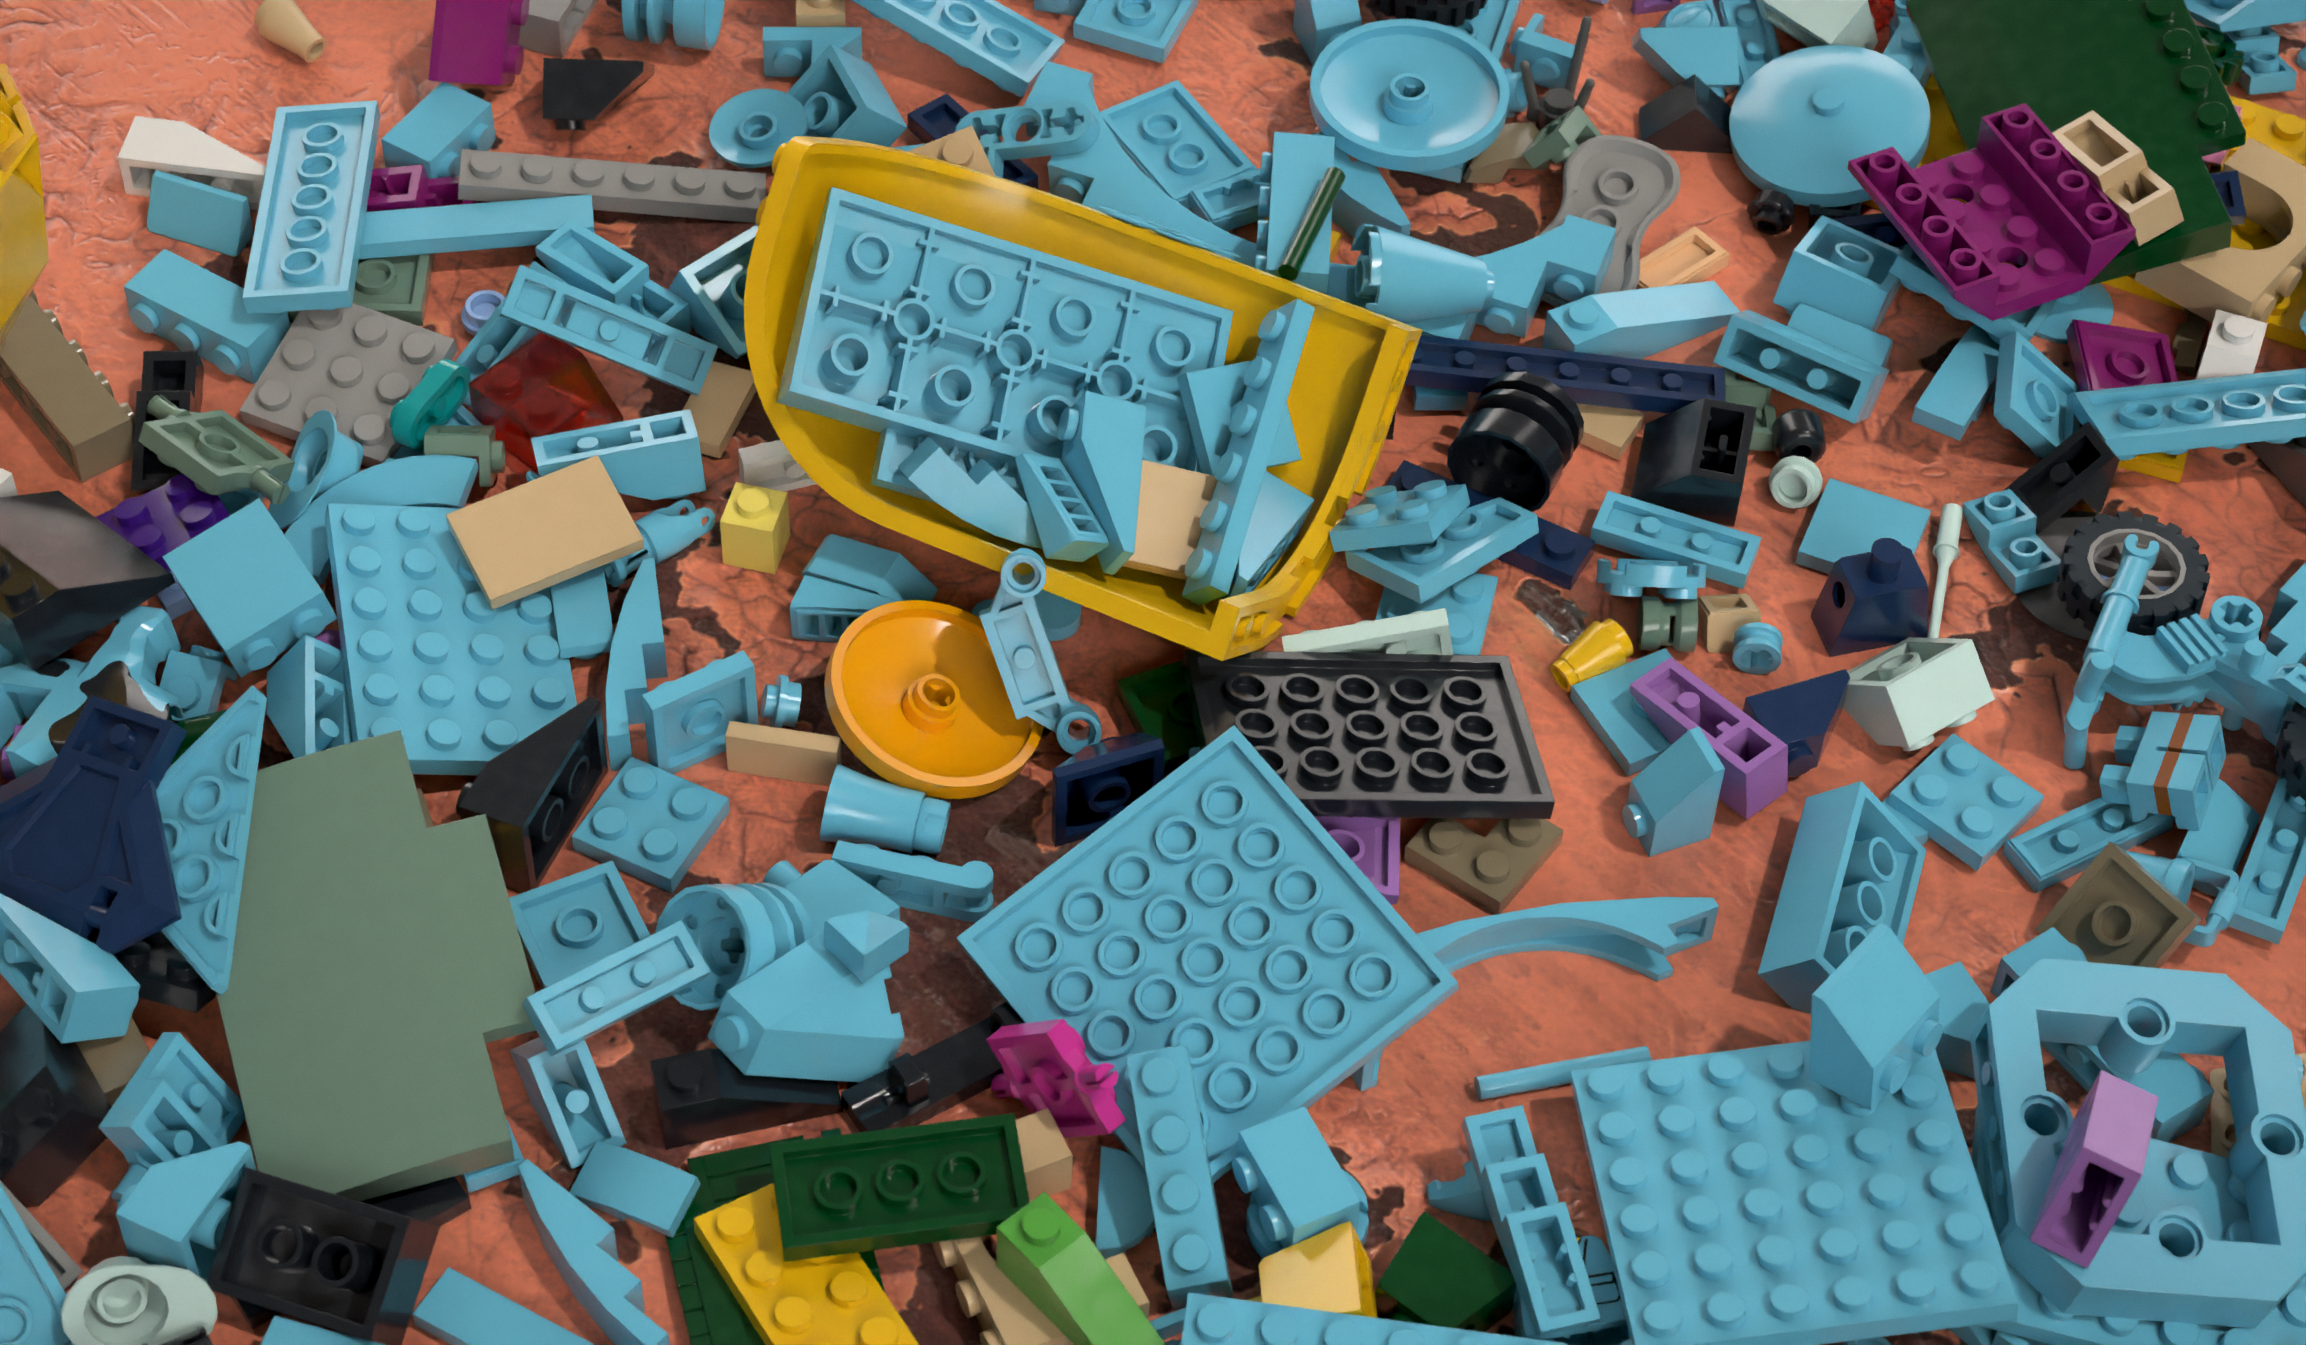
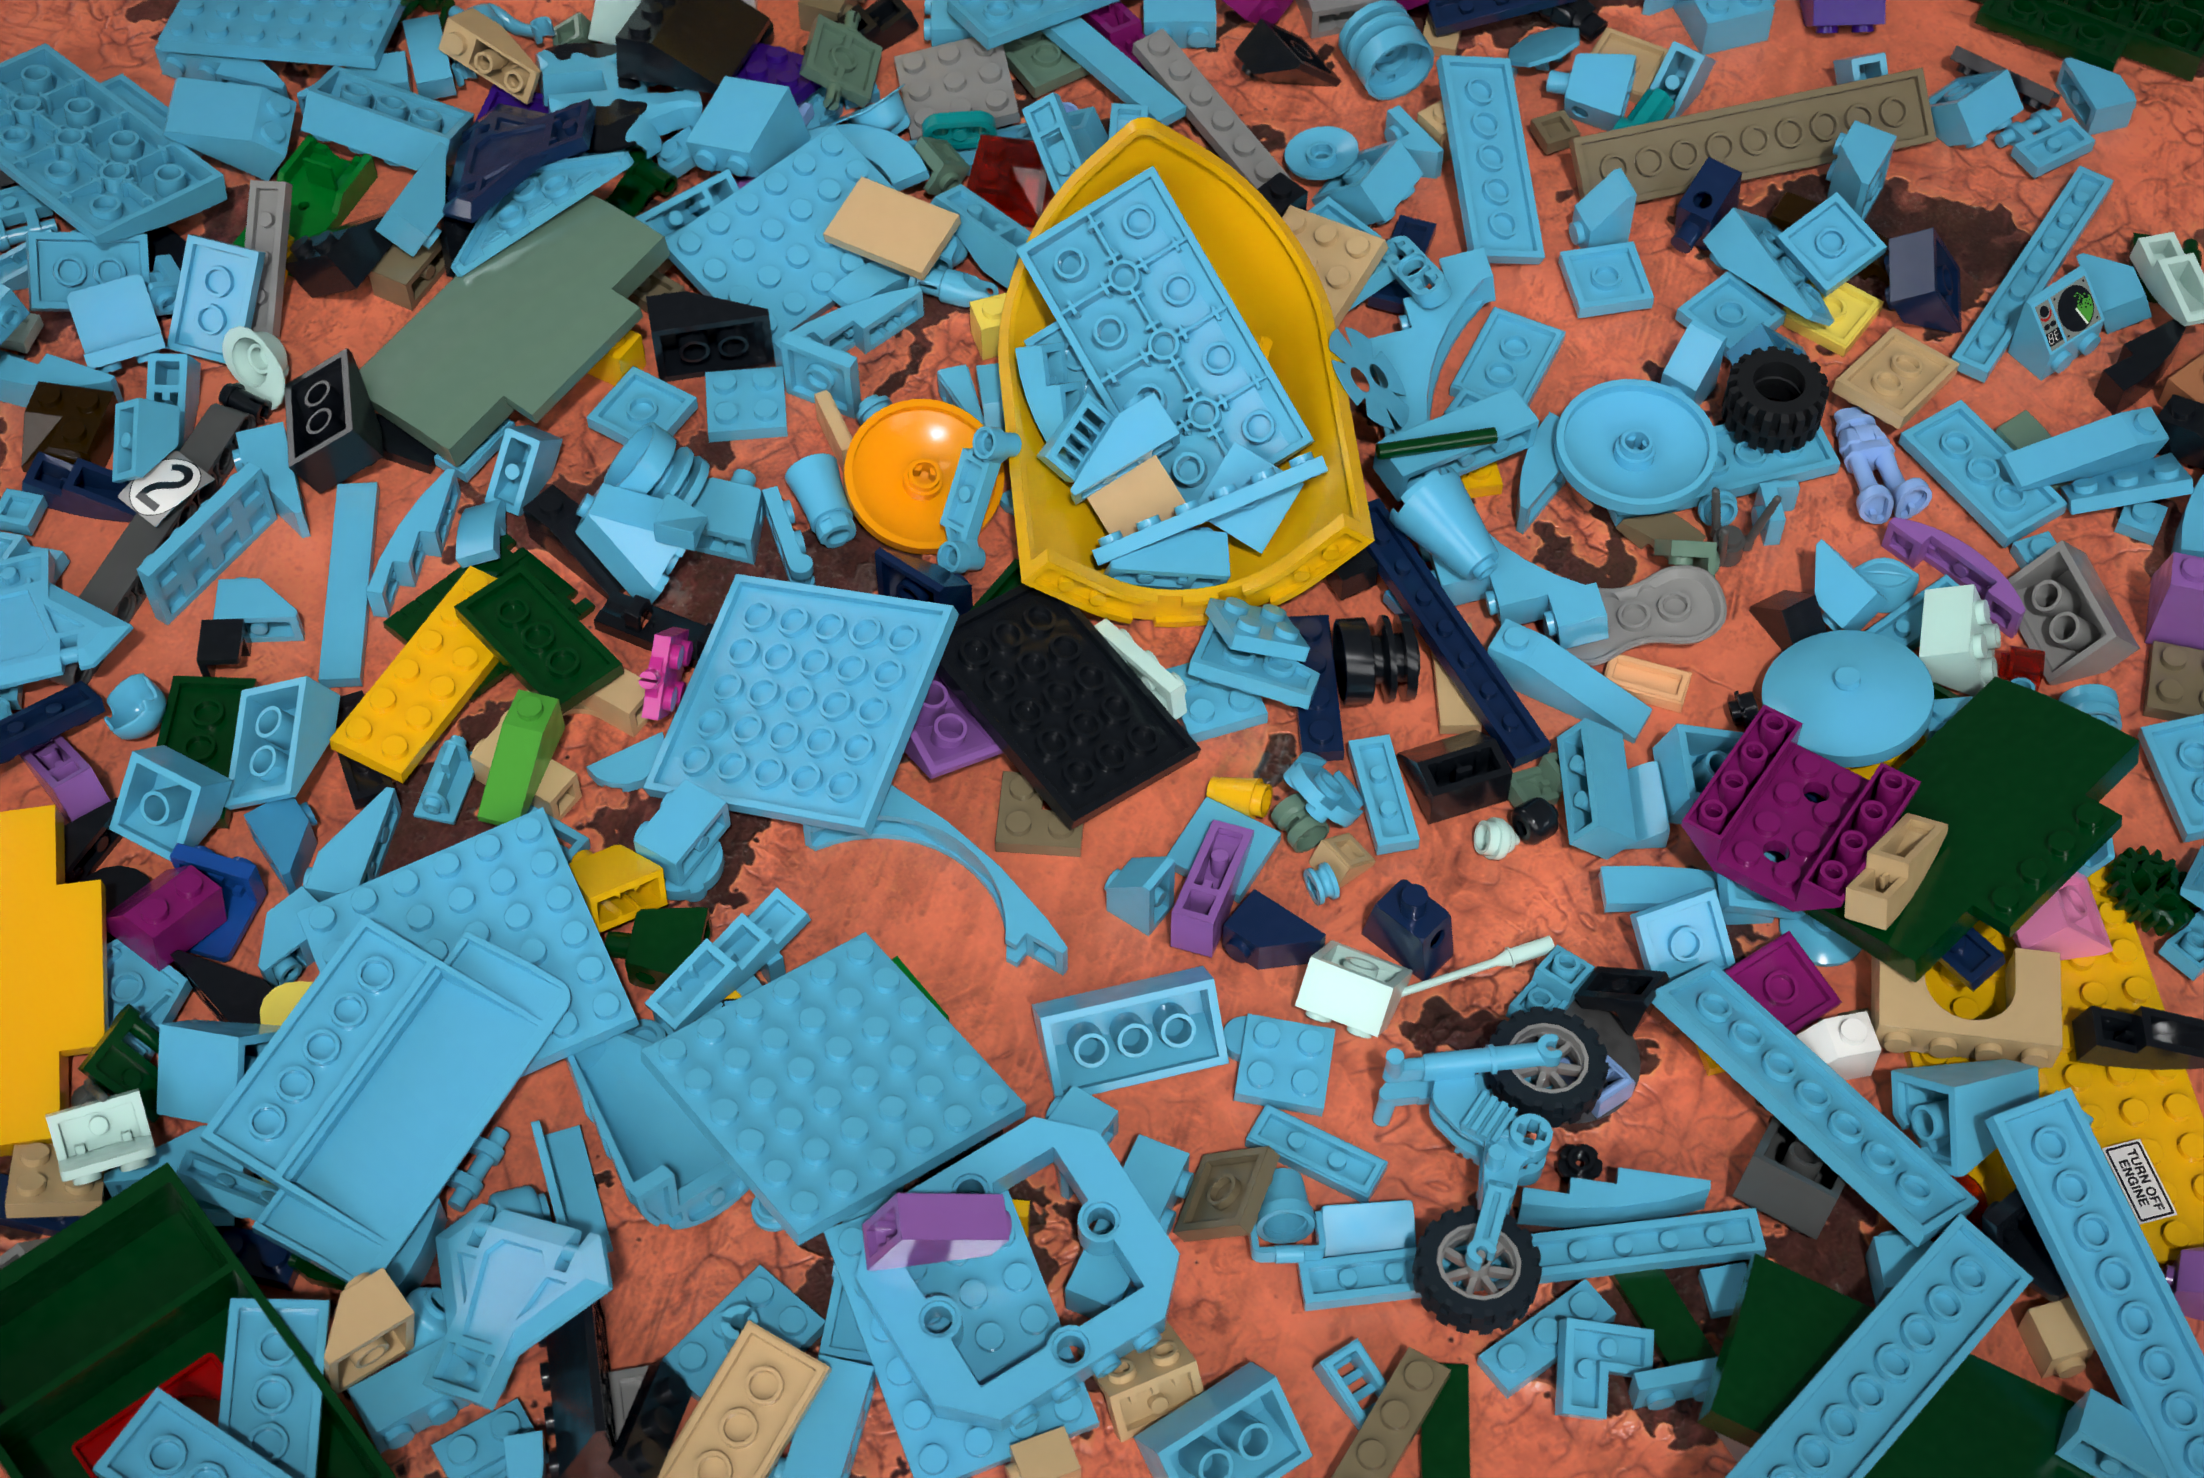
camera: 60 degrees right, 5 degrees up
medium azure plate [98,1032,246,1204] -> none
medium azure slope [116,1141,256,1282] -> none
medium azure plate [522,920,711,1057] -> none
medium azure brick [1126,1044,1234,1310] -> none
medium azure bar [1474,1046,1651,1100] -> none
medium azure tile [1795,478,1931,574] -> none
medium azure slope [1809,923,1943,1111] -> none
medium azure hips [2100,711,2226,831] -> none

